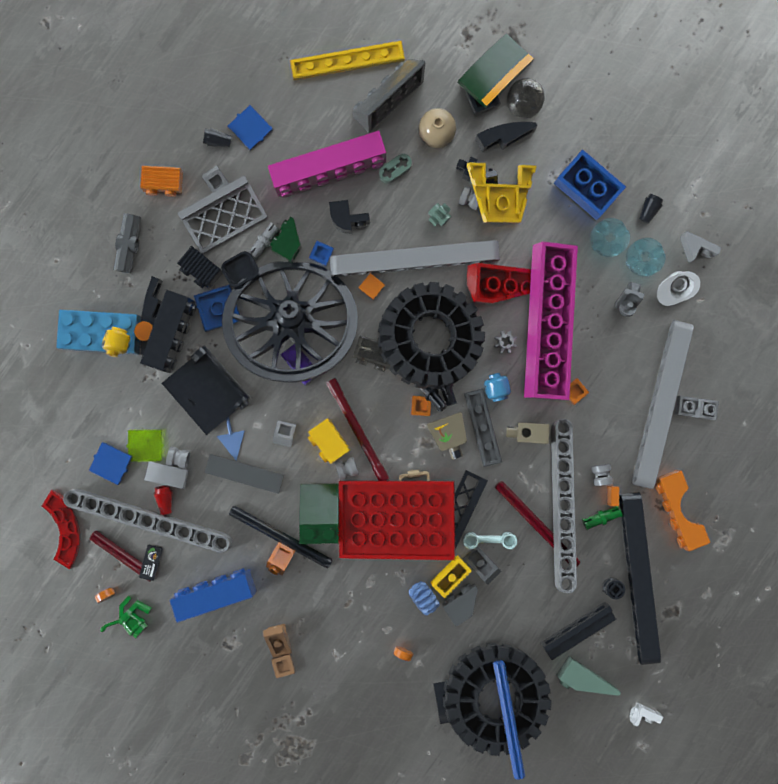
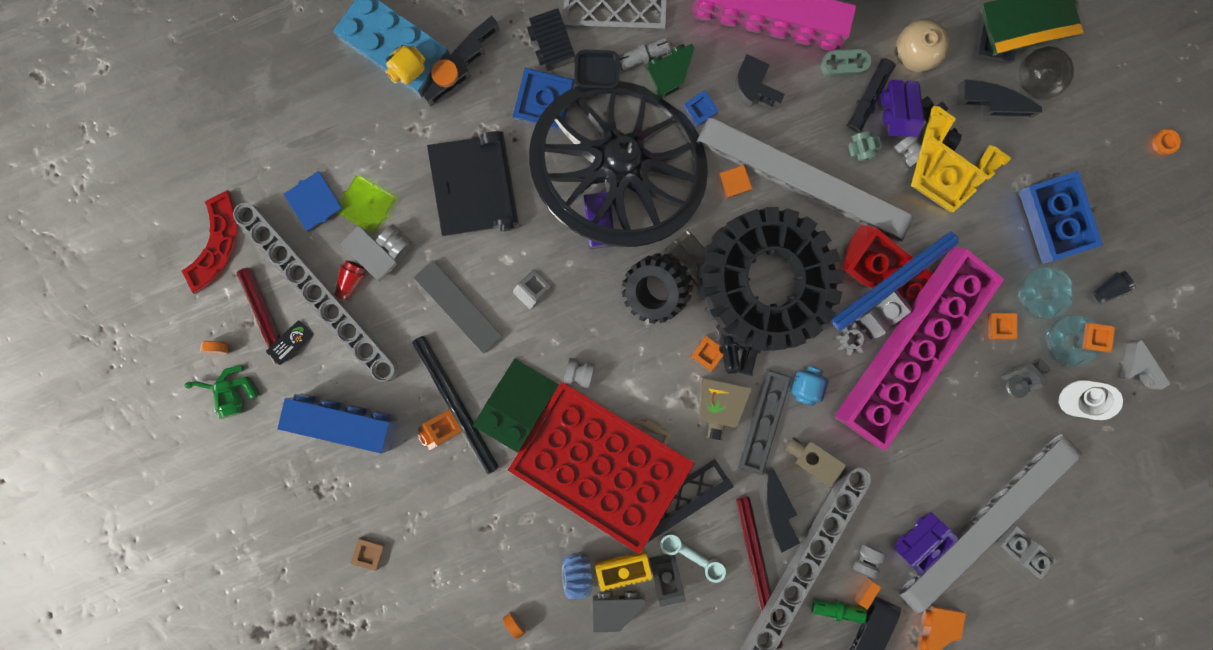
camera: 35 degrees right, 0 degrees up
black brick [140,289,197,373] -> none
medium blue piece [217,417,245,461] -> none
medium nougat slope [263,624,292,658] -> none
yellow brick [308,418,351,464] -> none
dark red piece [326,378,390,481] -> none
orange tile [569,378,590,405] -> none
none -> black tyre [622,253,693,324]
none -> black slope [764,466,800,553]
none -> blue axle [832,231,959,331]
none -> black pin [846,58,896,133]
none -> light grey slope [855,290,913,340]
none -> dark purple brick [881,80,924,137]
none -> dark purple brick [894,512,959,576]
none -> orange tile [988,313,1017,340]
none -> orange tile [1082,323,1115,353]
none -> orange tile [1152,129,1181,155]

